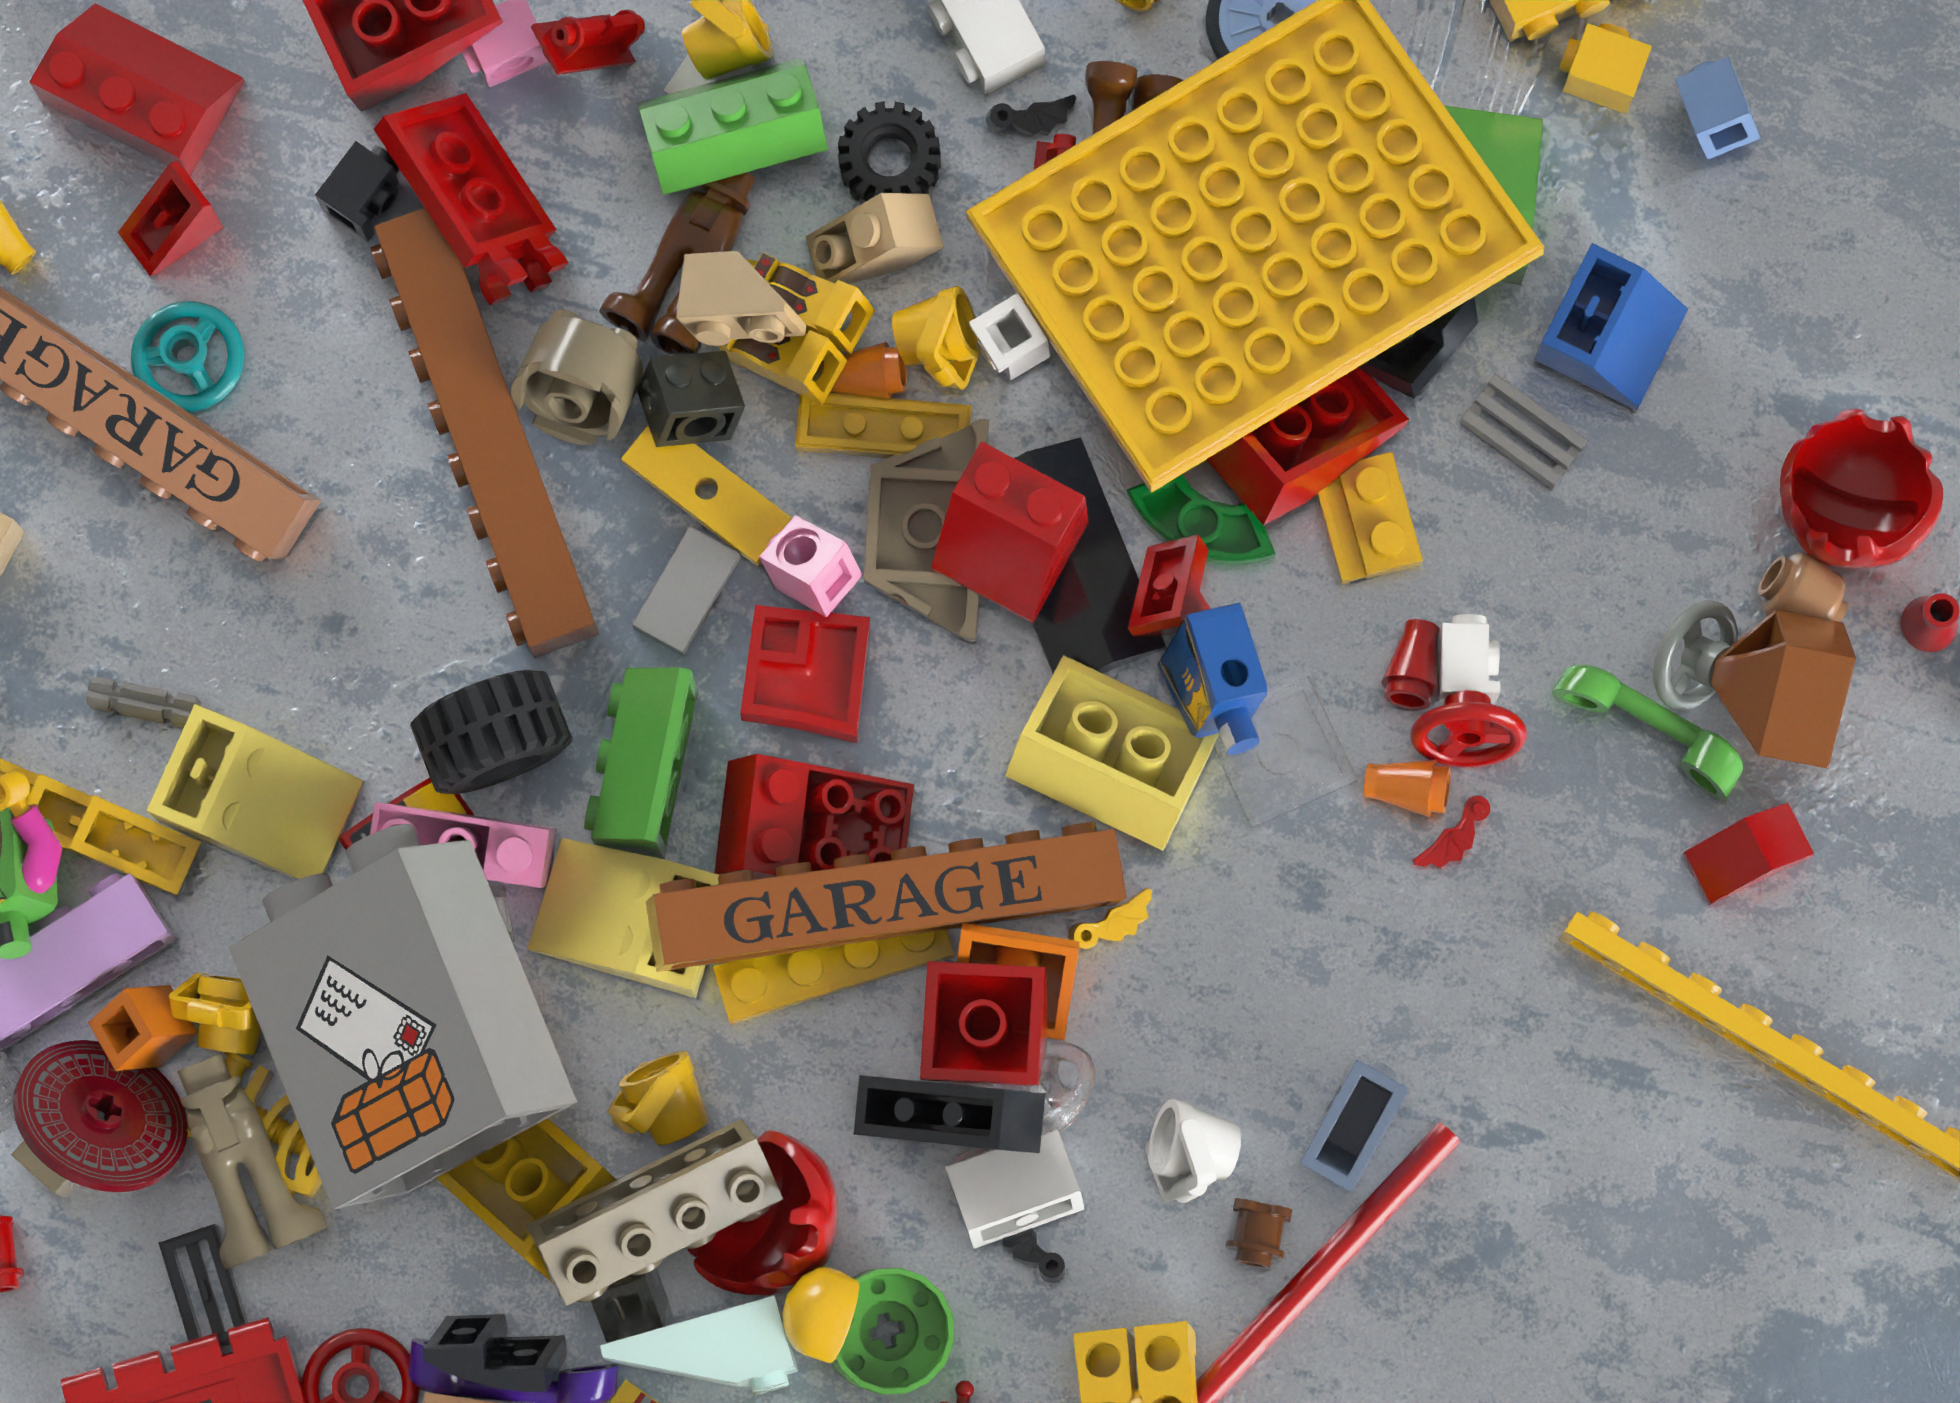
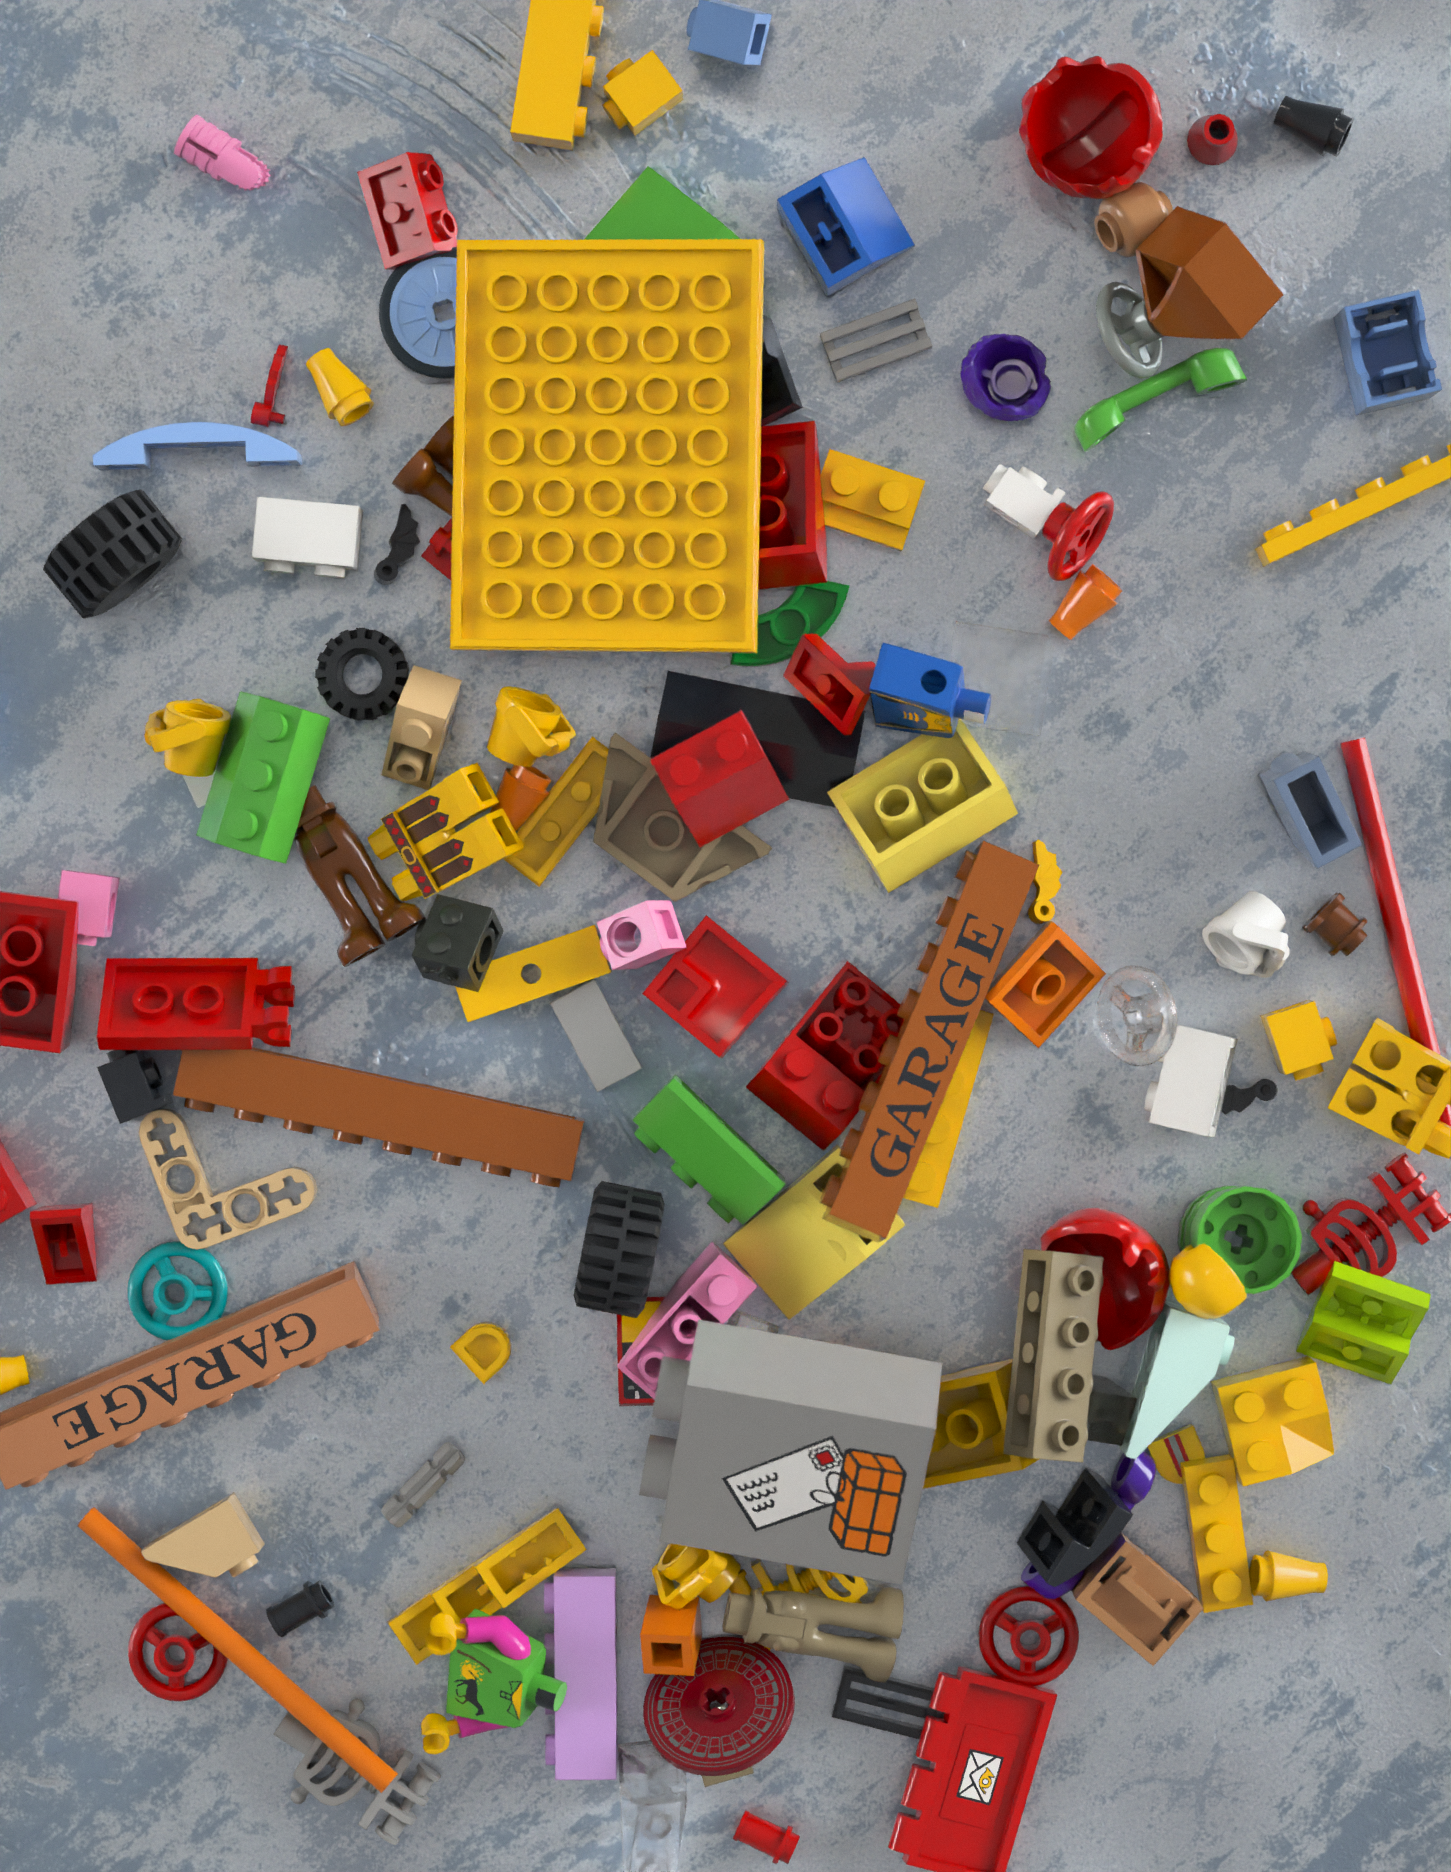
camera: 60 degrees left, 10 degrees up
light yellow slope [146,704,365,880] -> none
dark tan brick [511,309,644,445] -> none
red hinge [531,9,645,75] -> none
yellow piece [608,1051,709,1145] -> none
tan slope [676,251,806,346] -> none
black brick [853,1075,1045,1153] -> none
red slope [920,961,1048,1086] -> none
white brick [969,293,1050,380] -> none
red cone [1381,619,1439,710] -> none
red piece [1413,795,1490,869] -> none
red slope [1683,802,1814,905] -> none
none -> tan beam [139,1108,317,1250]
none -> yellow tile [450,1322,512,1384]
none -> dark purple hair [960,334,1051,421]
none -> yellow brick [1260,1000,1337,1080]
none -> medium blue piece [1333,290,1442,416]

